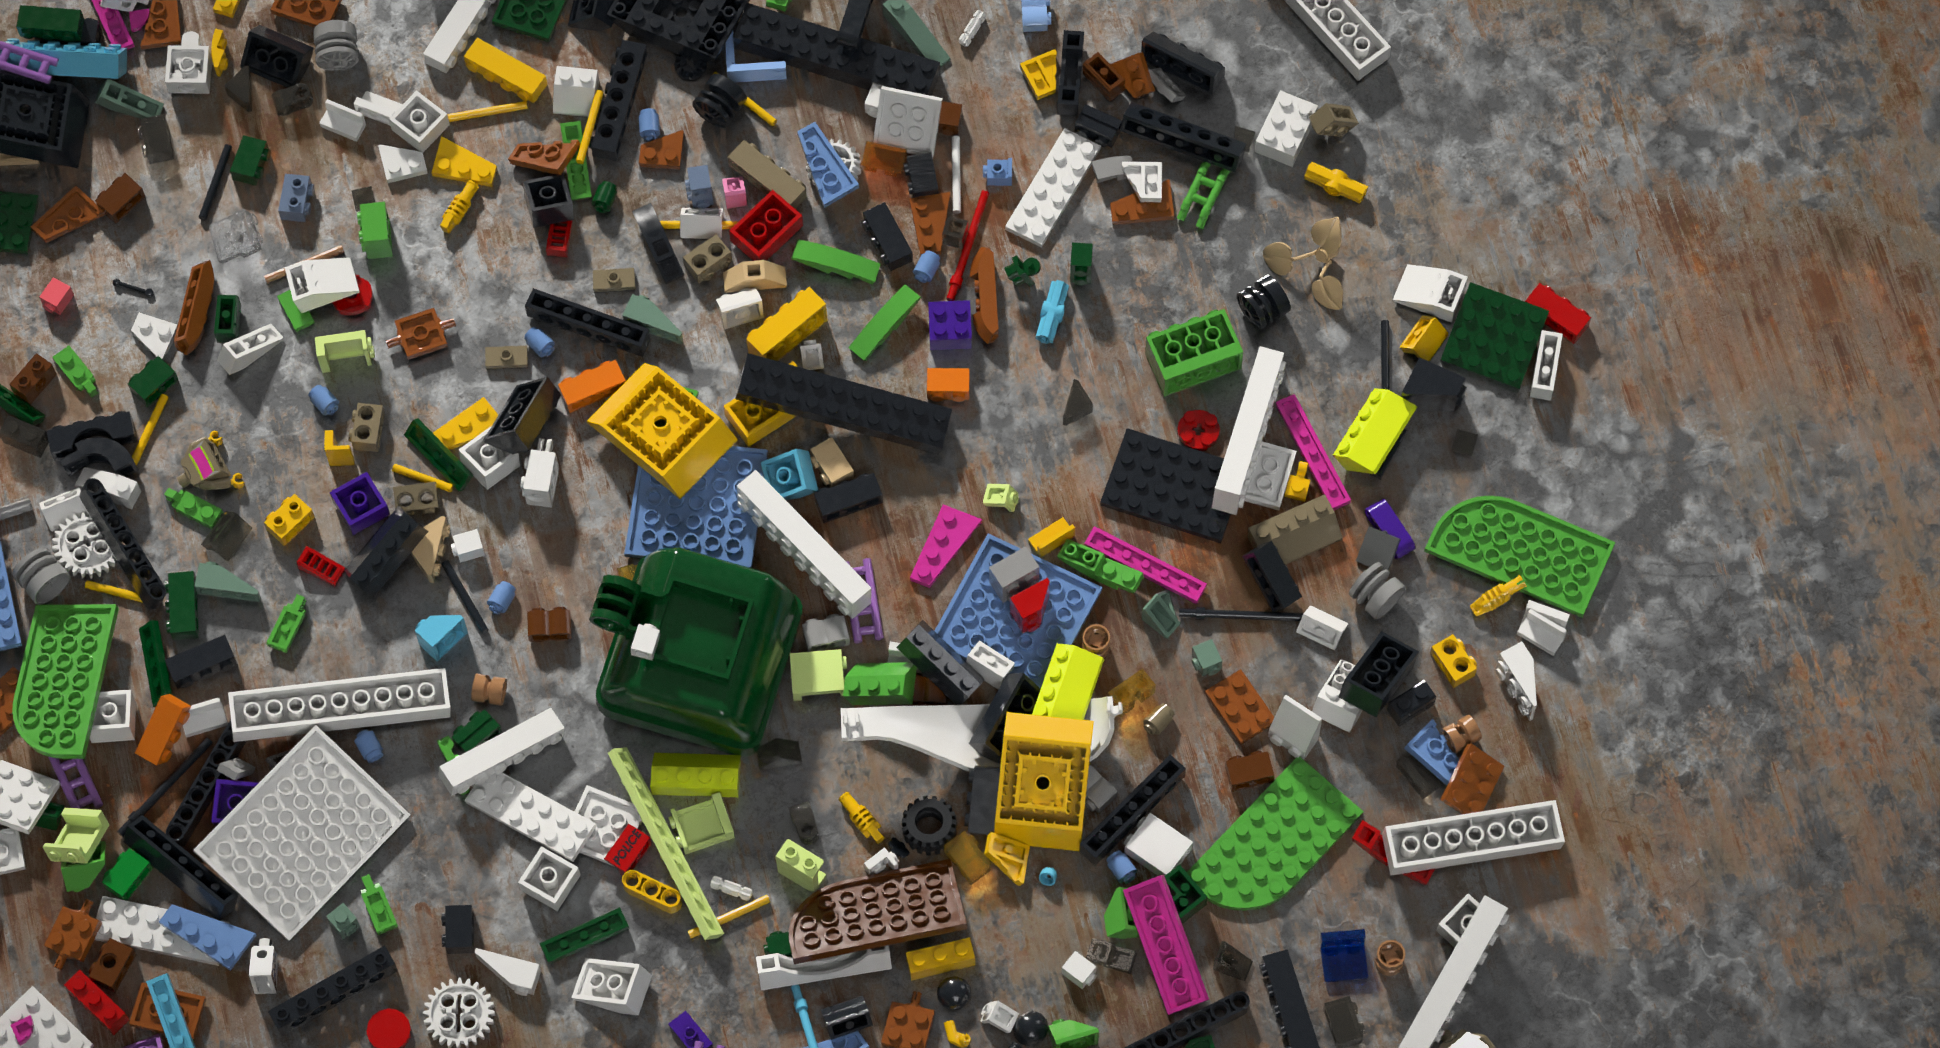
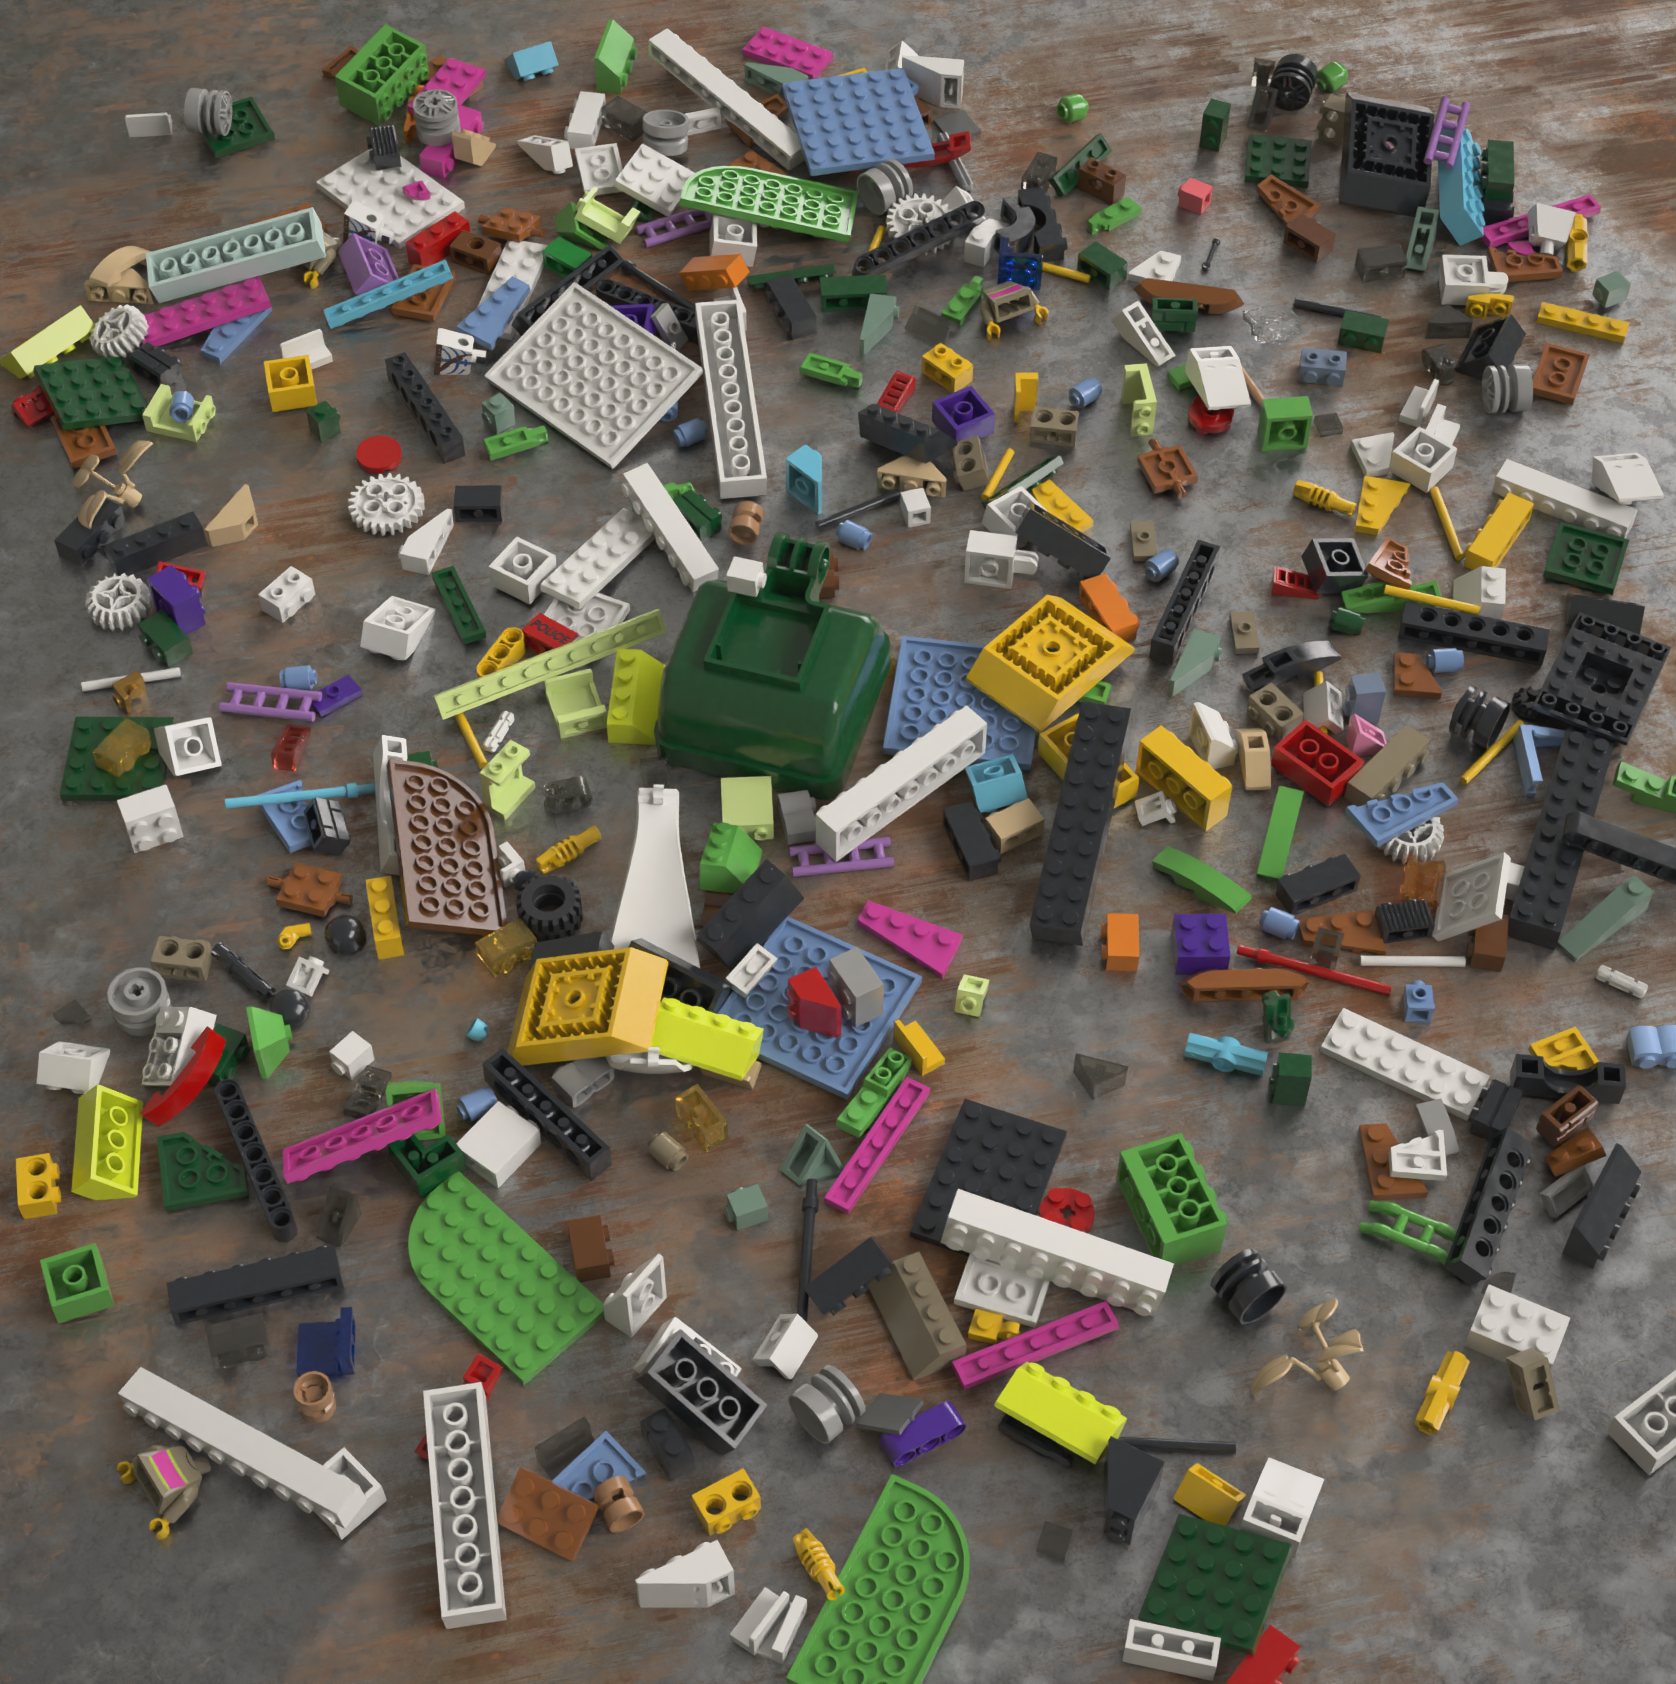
camera: 90 degrees right, 15 degrees down
yellow wing [984,832,1030,886] -> none
medium nougat wheel [1082,624,1110,658] -> none
dark orange plate [1205,669,1274,745] -> none
none -> clear blue bracket [997,237,1043,290]

